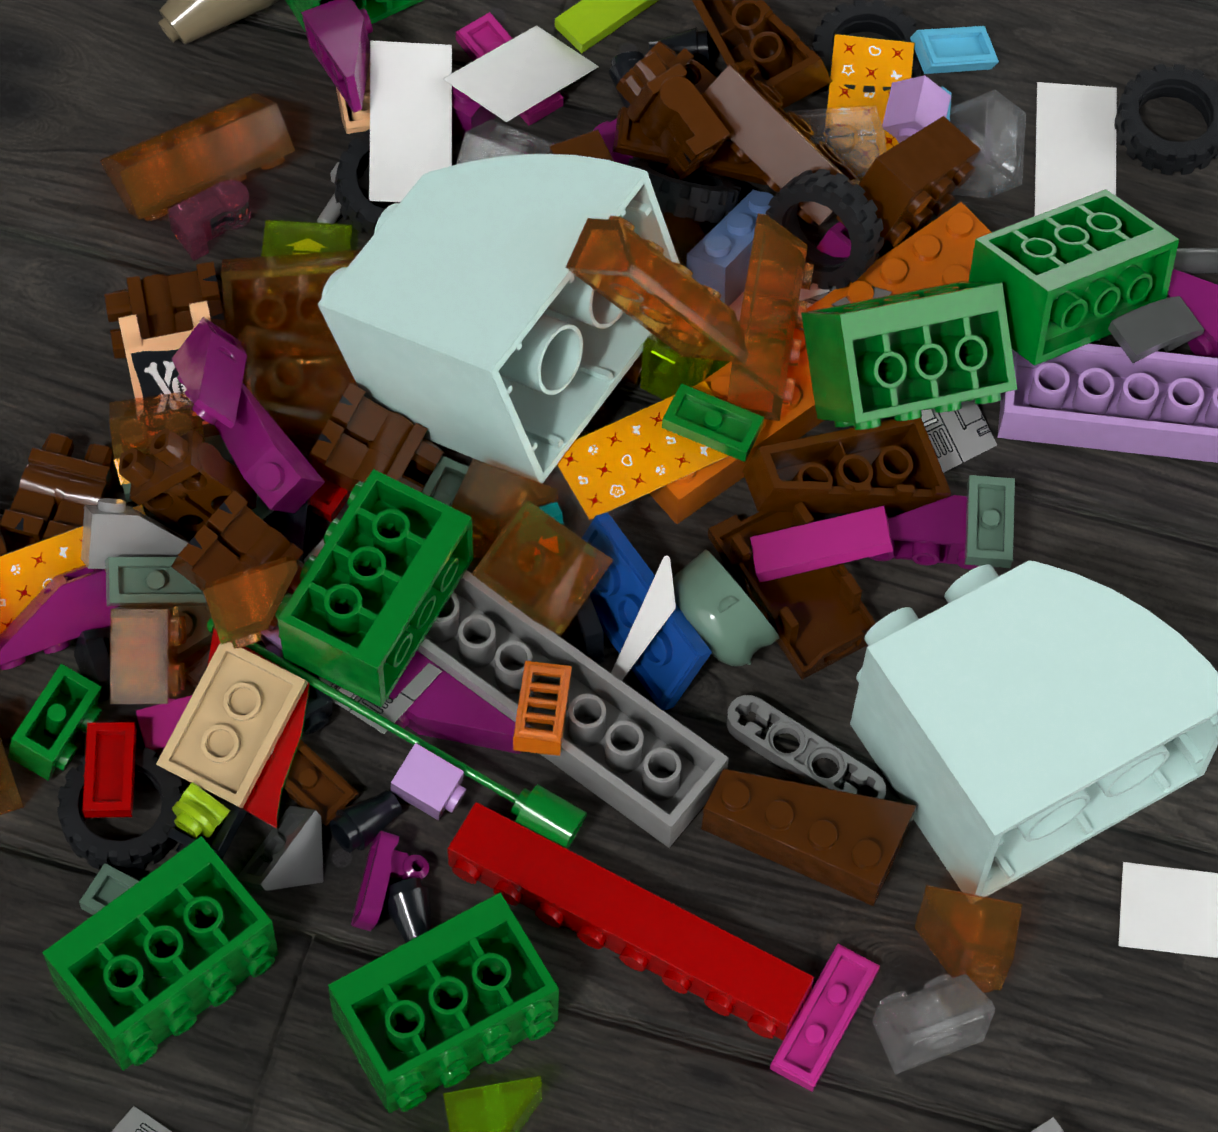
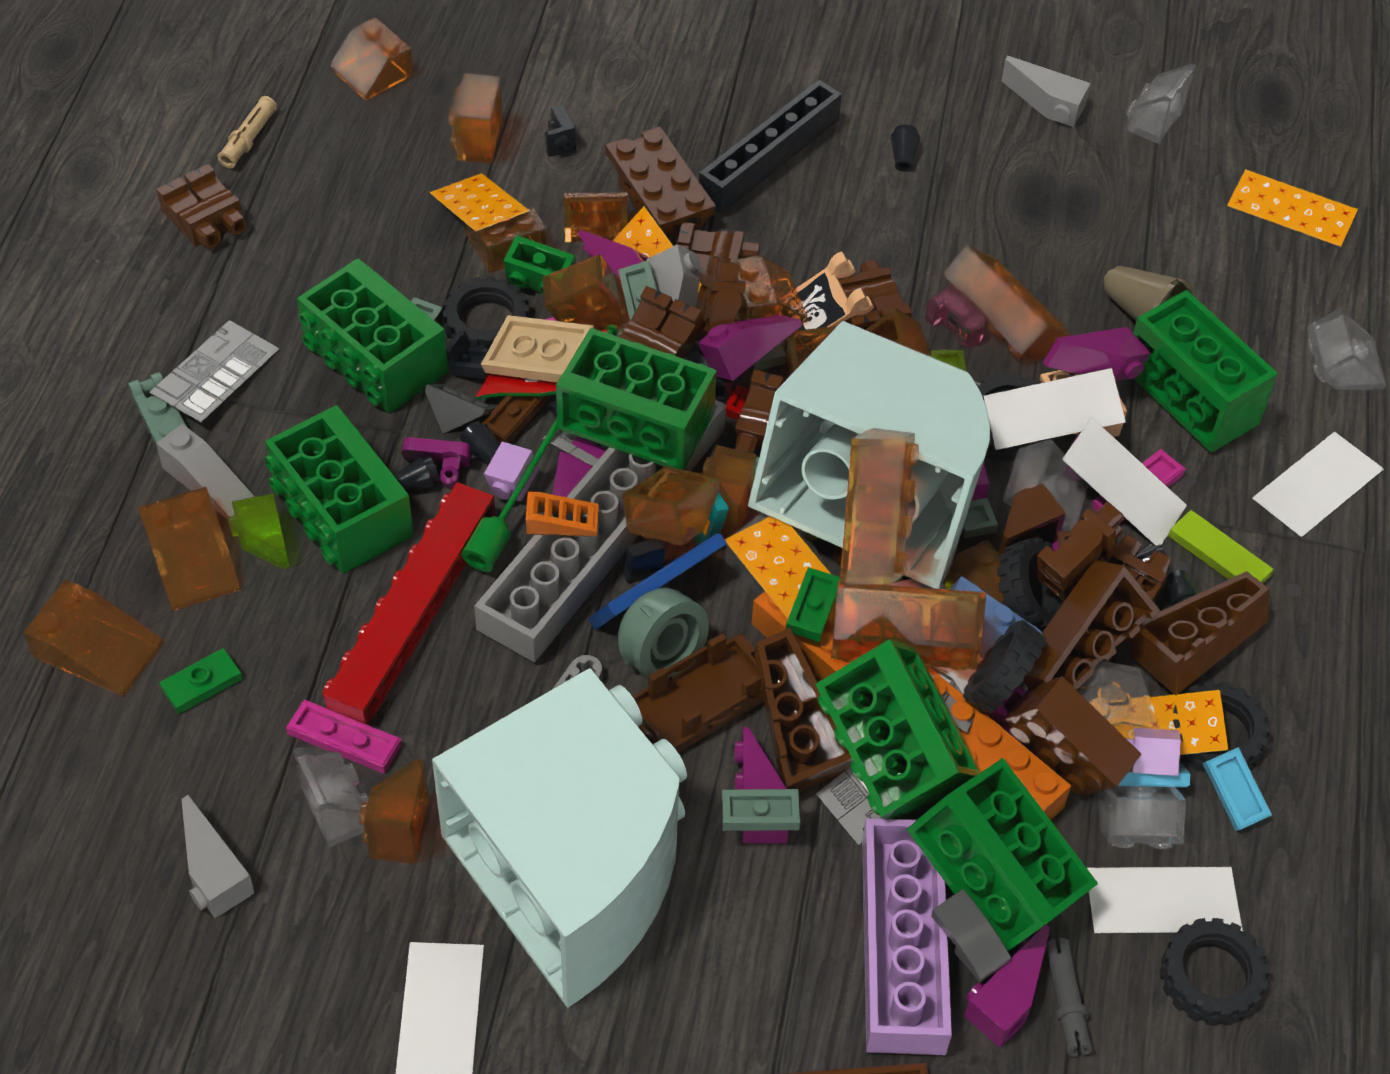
camera: 85 degrees right, 10 degrees down
red tile [83,722,137,818] -> none
magenta slope [172,317,247,428] -> none
lime plate [172,782,231,839] -> none
clear orange slope [203,553,298,649] -> none
white sticker [611,556,676,681] -> none
reddish brown wedge [701,769,916,906] -> none
dark pink tile [750,506,894,583] -> none

